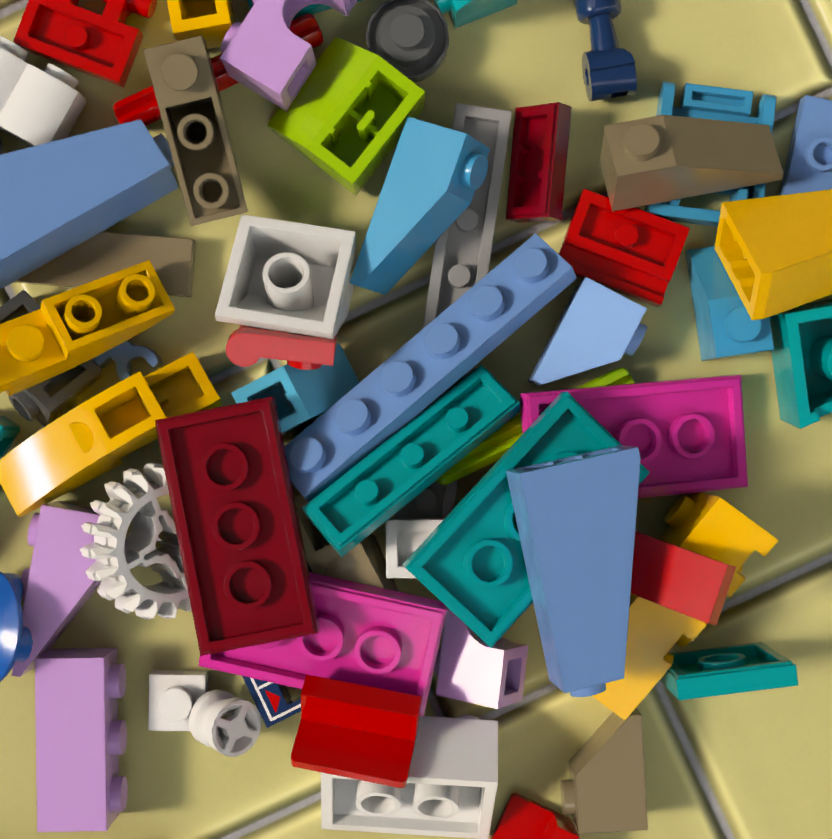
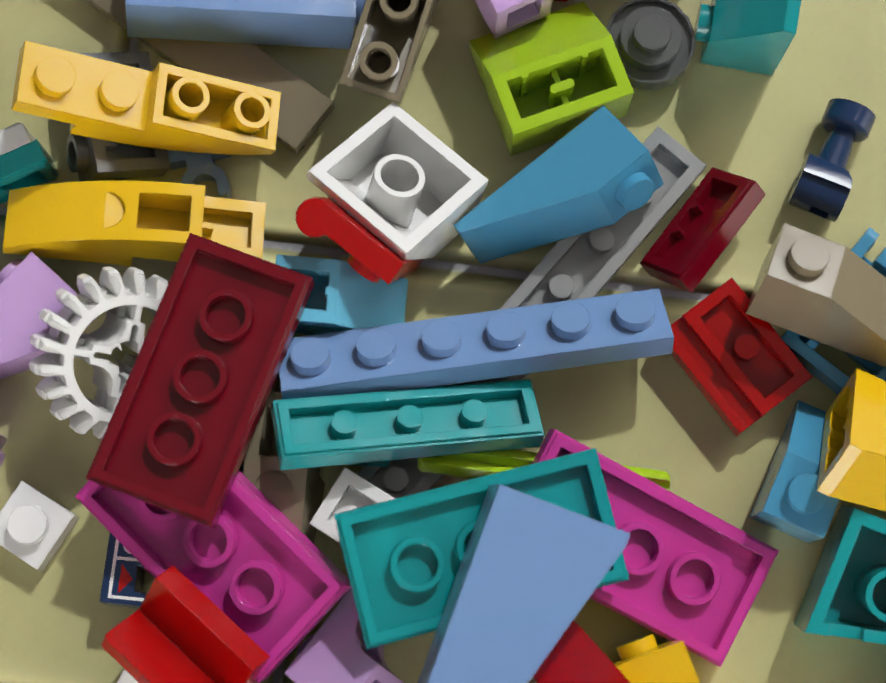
camera: 30 degrees right, 10 degrees down
white wheel [189,689,261,757] -> none
light blue slope [528,277,647,386] -> none

